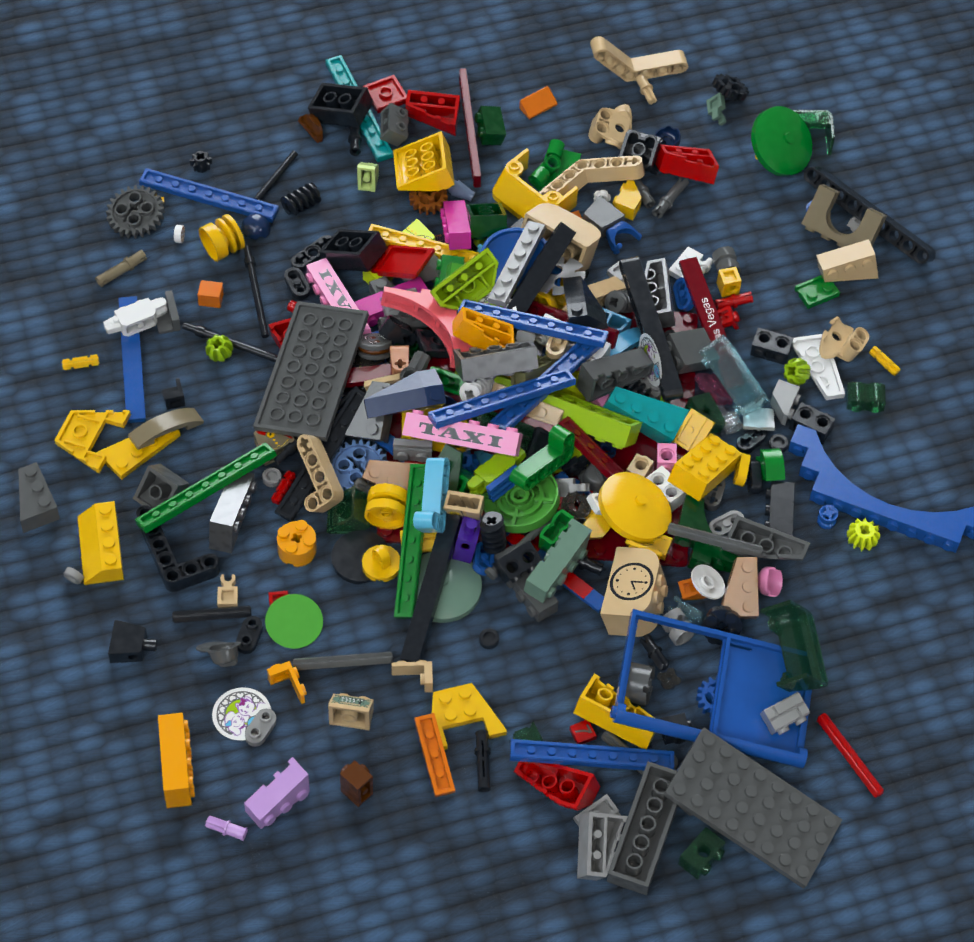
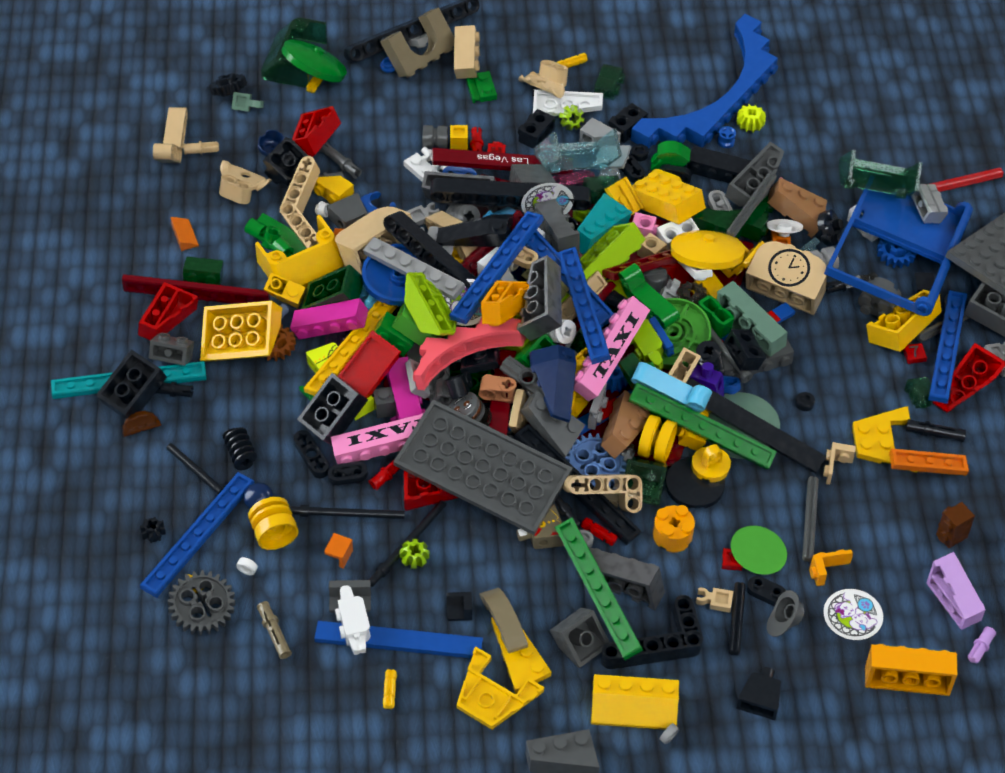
camera: 75 degrees left, 5 degrees down
light grey plate [245,708,276,747] -> none
tan slope [328,693,374,730] -> none
yellowish green slope [357,162,379,192] -> none
tile [363,75,407,113] -> none
none -> yellow slope [263,273,306,309]

